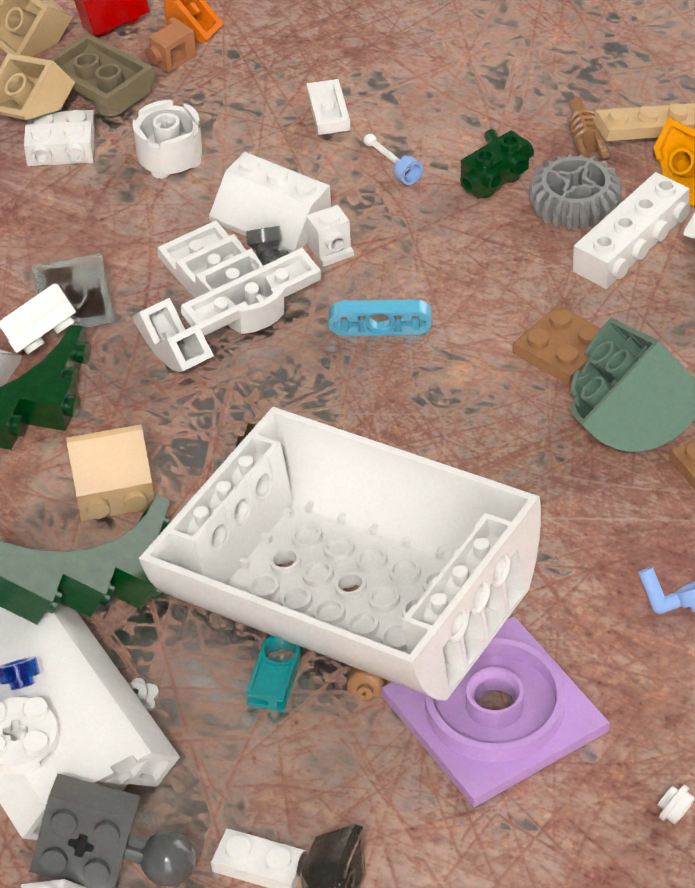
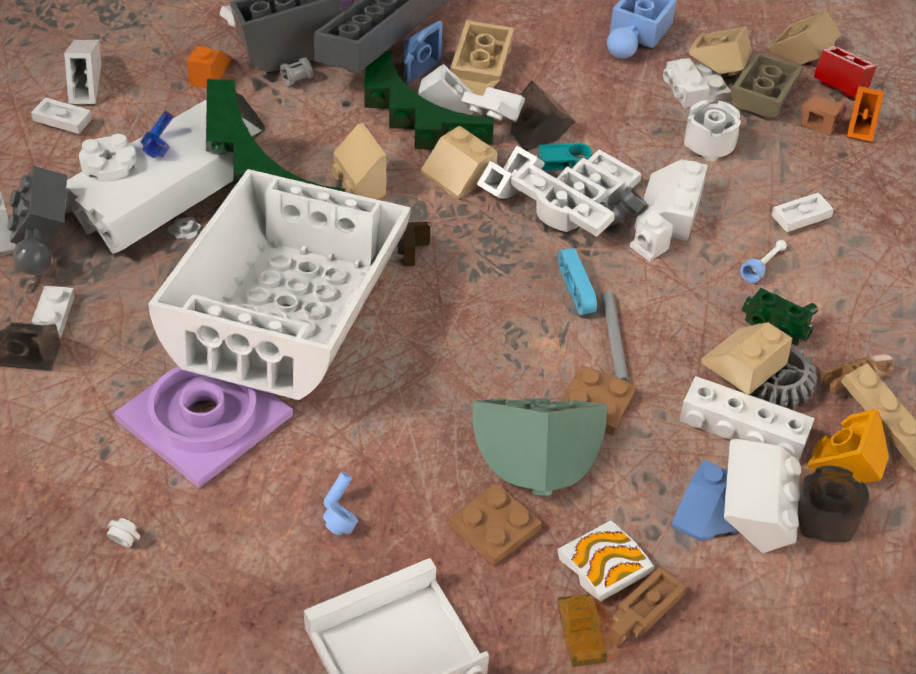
camera: 70 degrees right, 0 degrees up
none -> tan slope [421,126,498,200]
none -> teal piece [537,142,592,171]
none -> light grey bar [602,291,629,382]
none -> tan slope [701,322,793,395]

